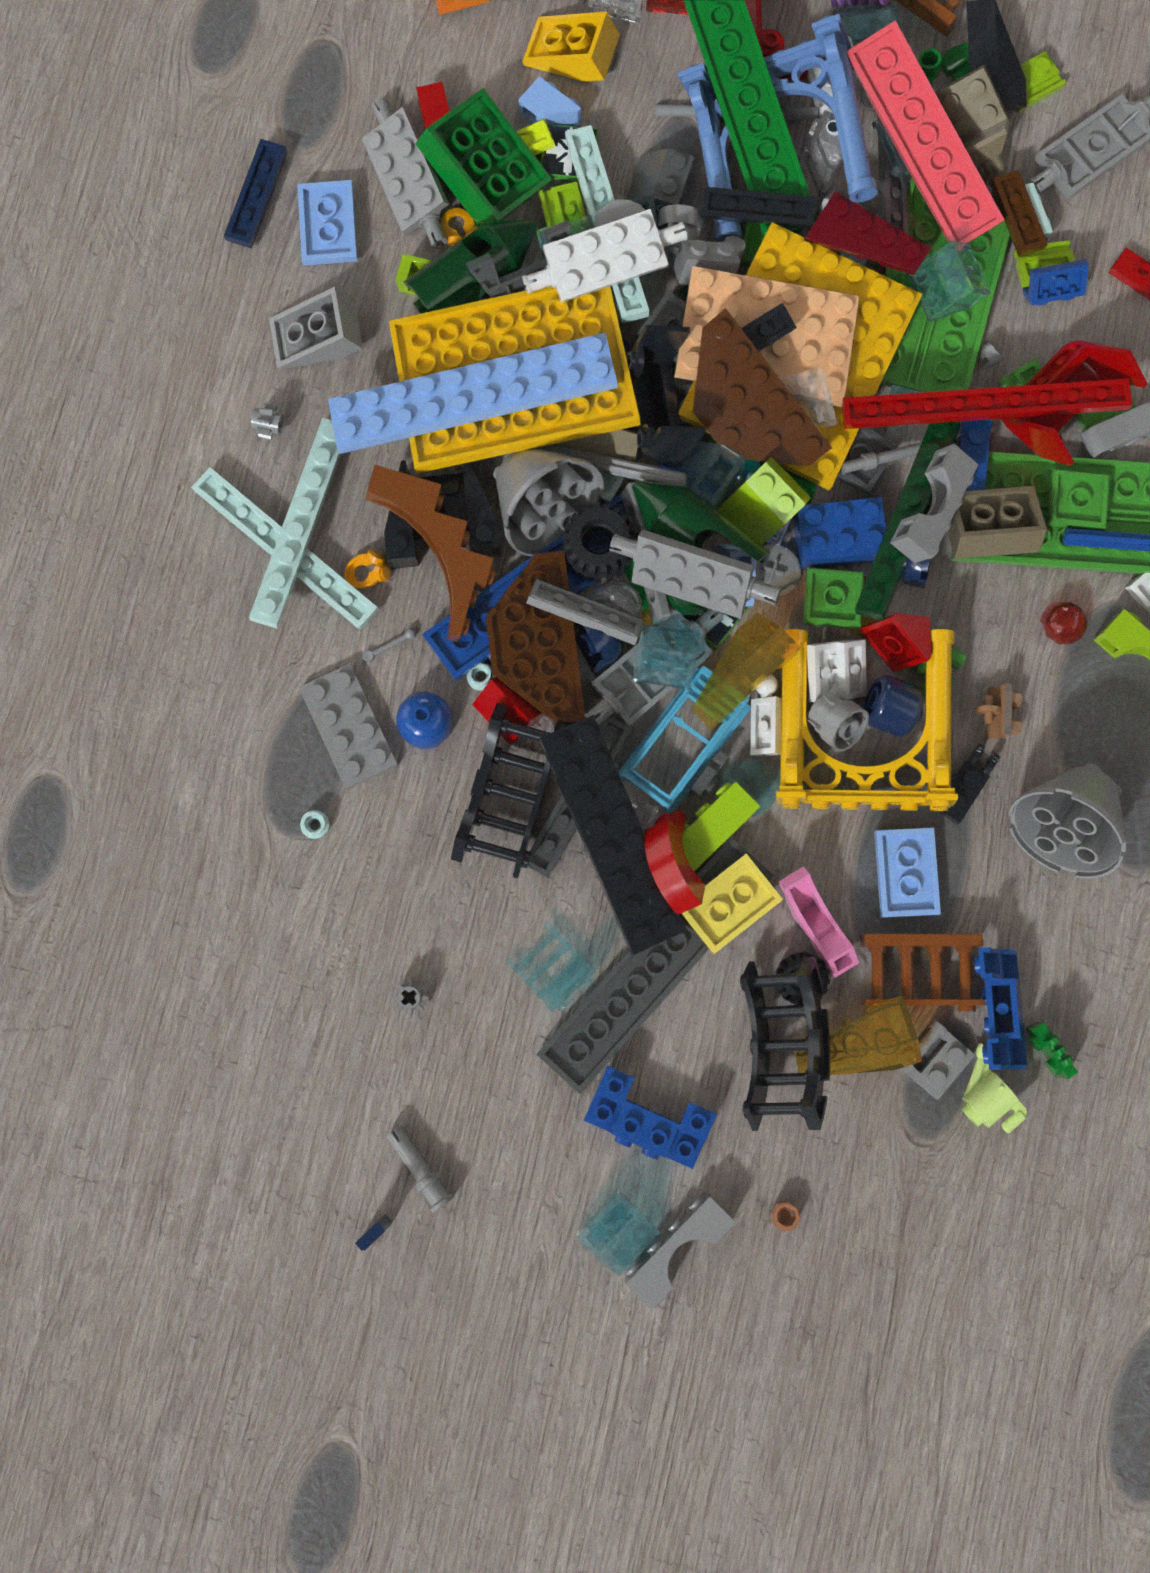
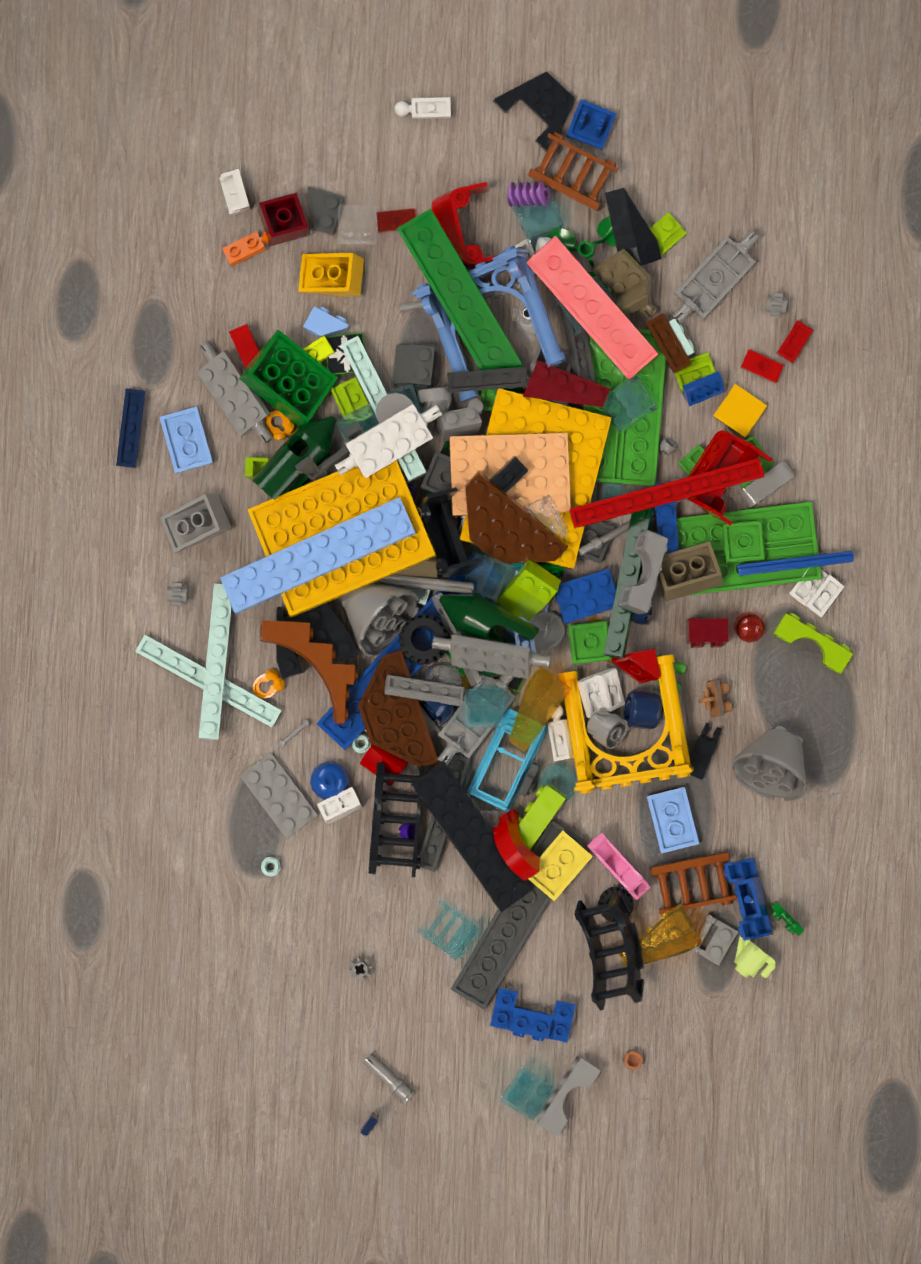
camera: 15 degrees left, 5 degrees up
none -> white hinge [317,787,363,825]
none -> dark purple hinge [398,824,415,839]
none -> dark red brick [686,618,729,648]
none -> yellow tile [713,384,767,438]

